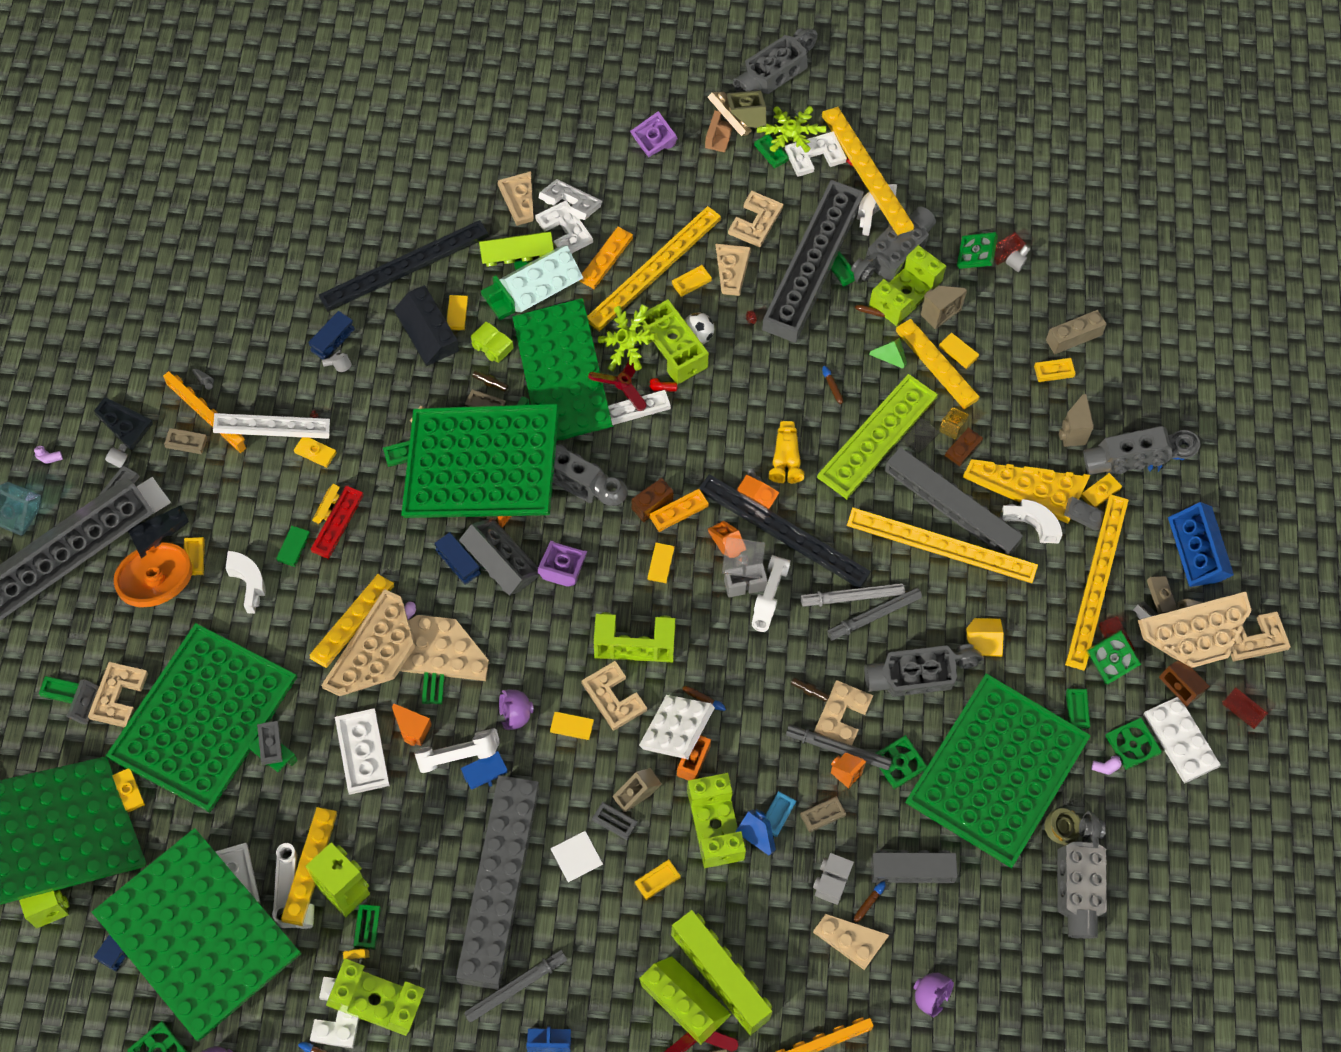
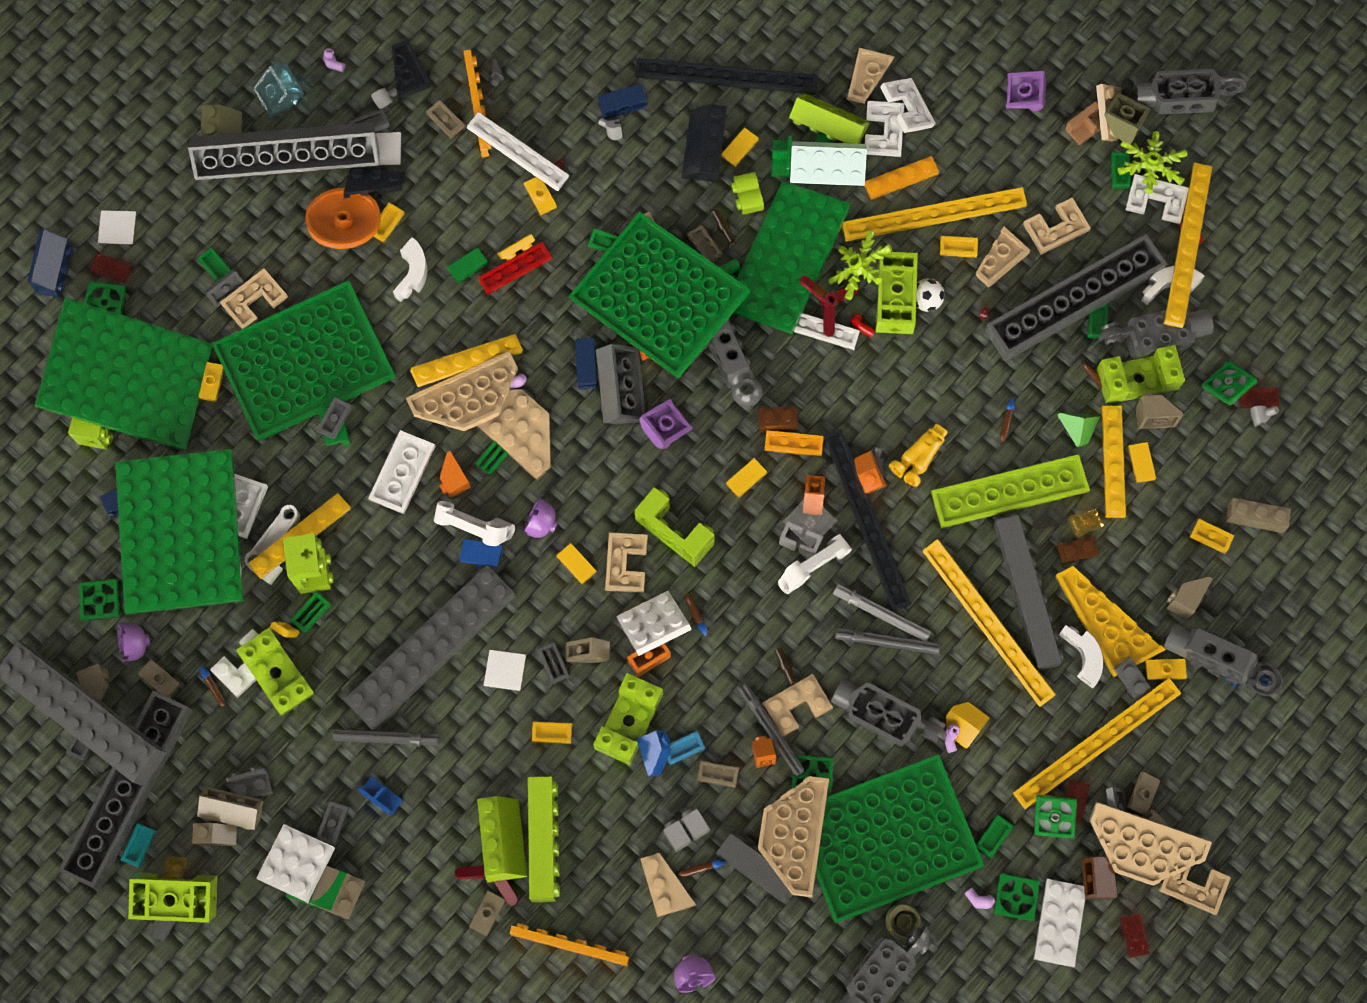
camera: 40 degrees right, 10 degrees up
blue slope [1168,502,1234,587] -> none
none -> tan plate [758,776,829,897]
none -> lavender arm [945,724,960,753]

